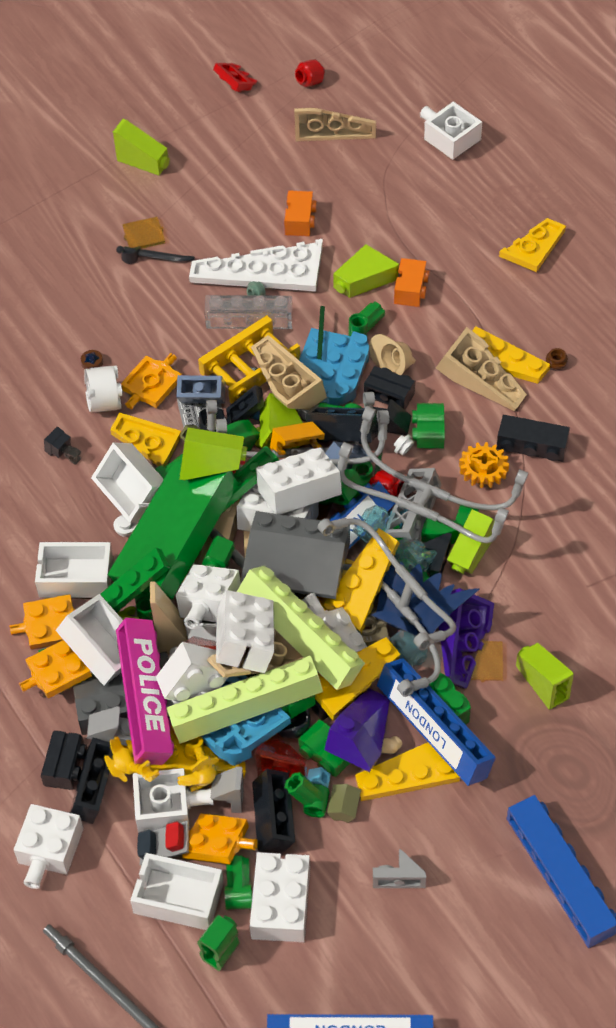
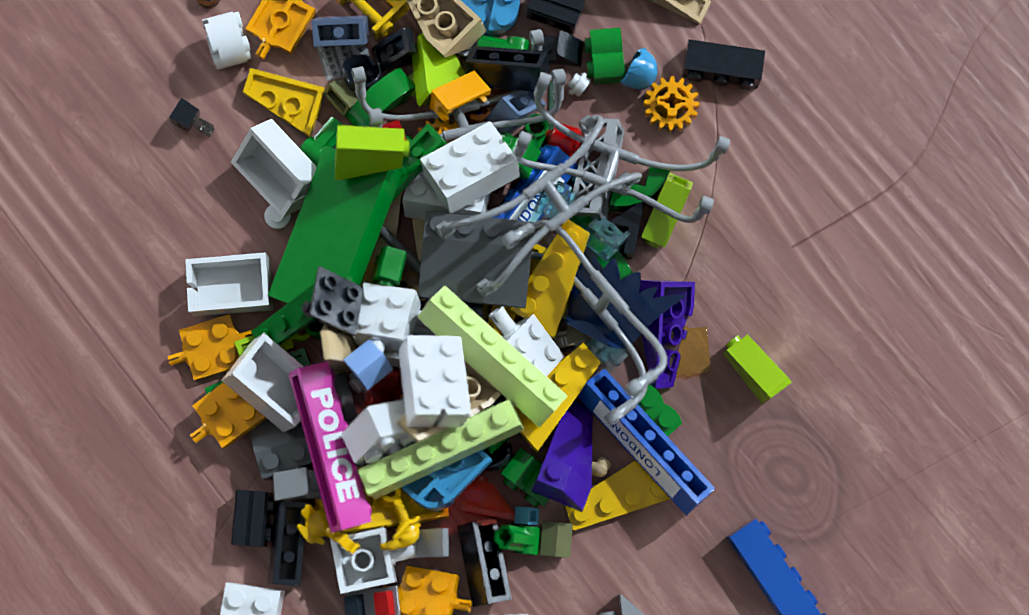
camera: 10 degrees left, 25 degrees up
none -> black hinge [302,266,364,336]
none -> light blue panel [343,340,393,390]
none -> light grey bar [434,115,642,298]
none -> dark azure hair [621,48,658,90]

